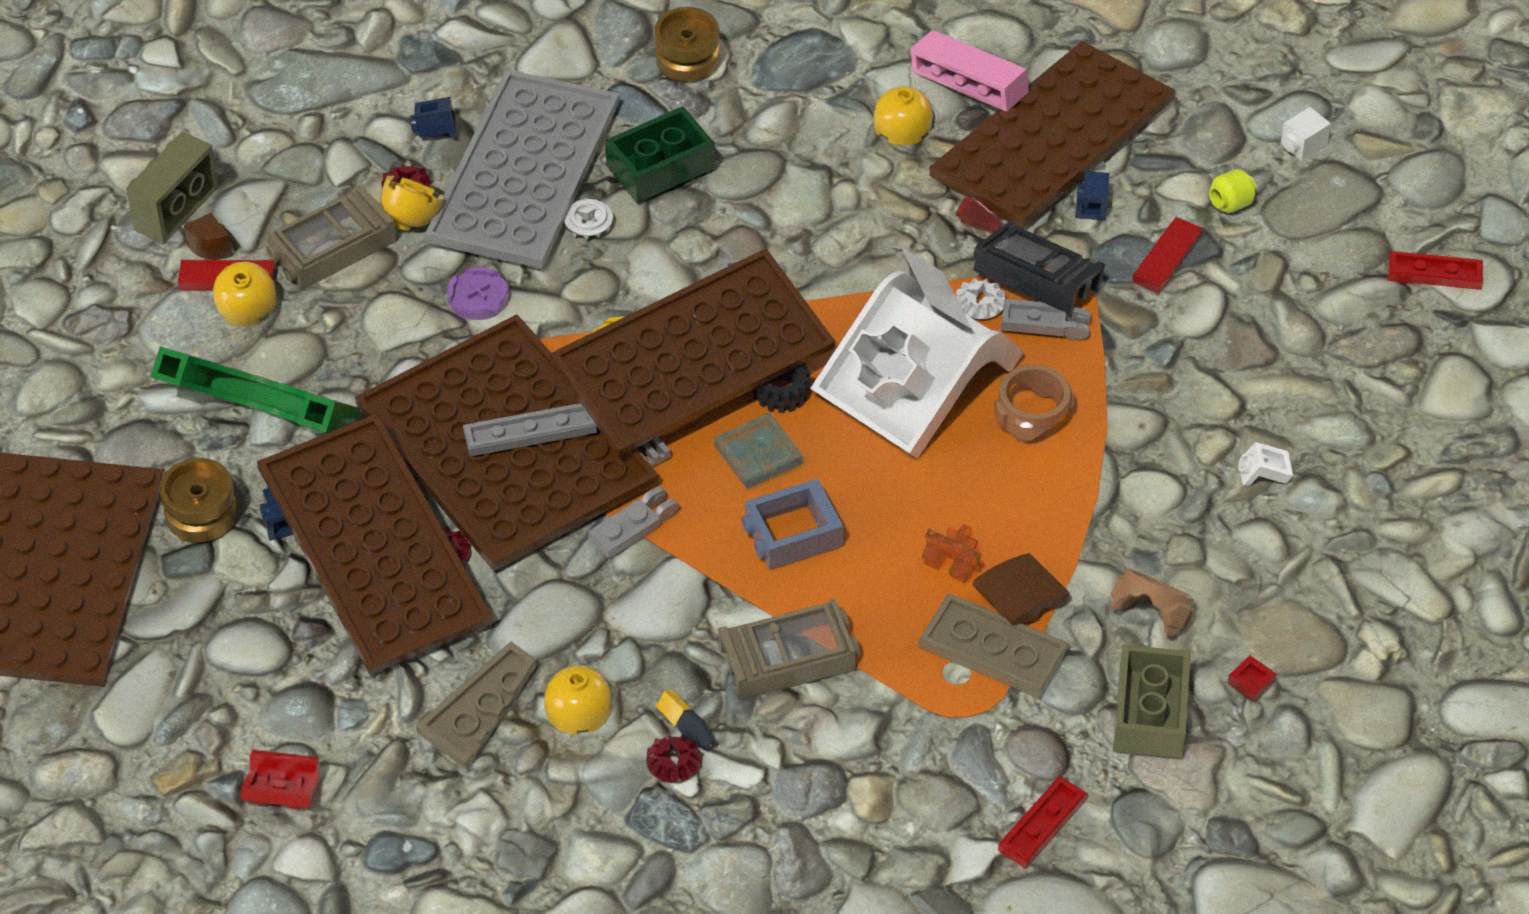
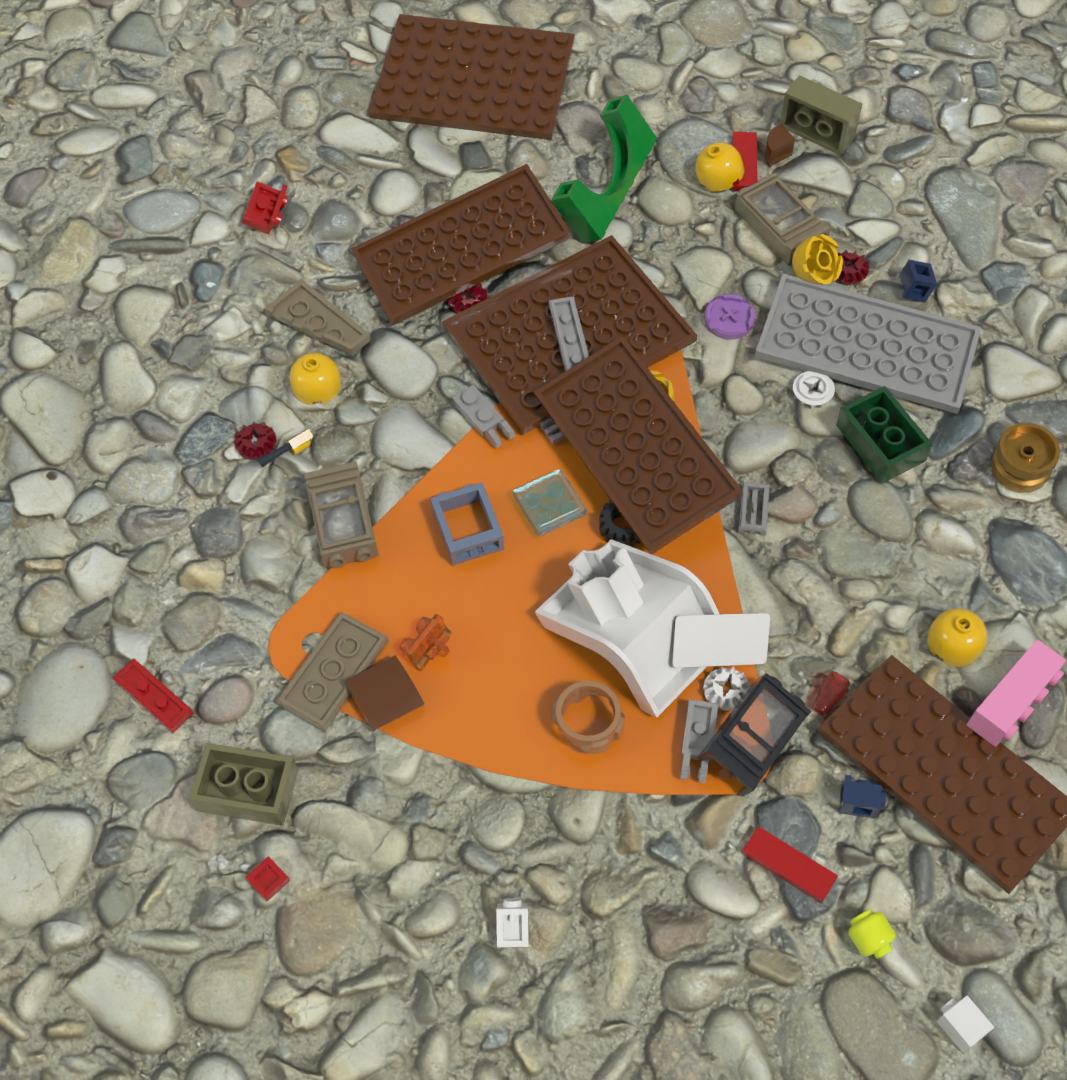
camera: 95 degrees right, 10 degrees up
pearl gold wheel [160,458,237,543] -> none
medium nougat piece [1110,568,1195,636] -> none

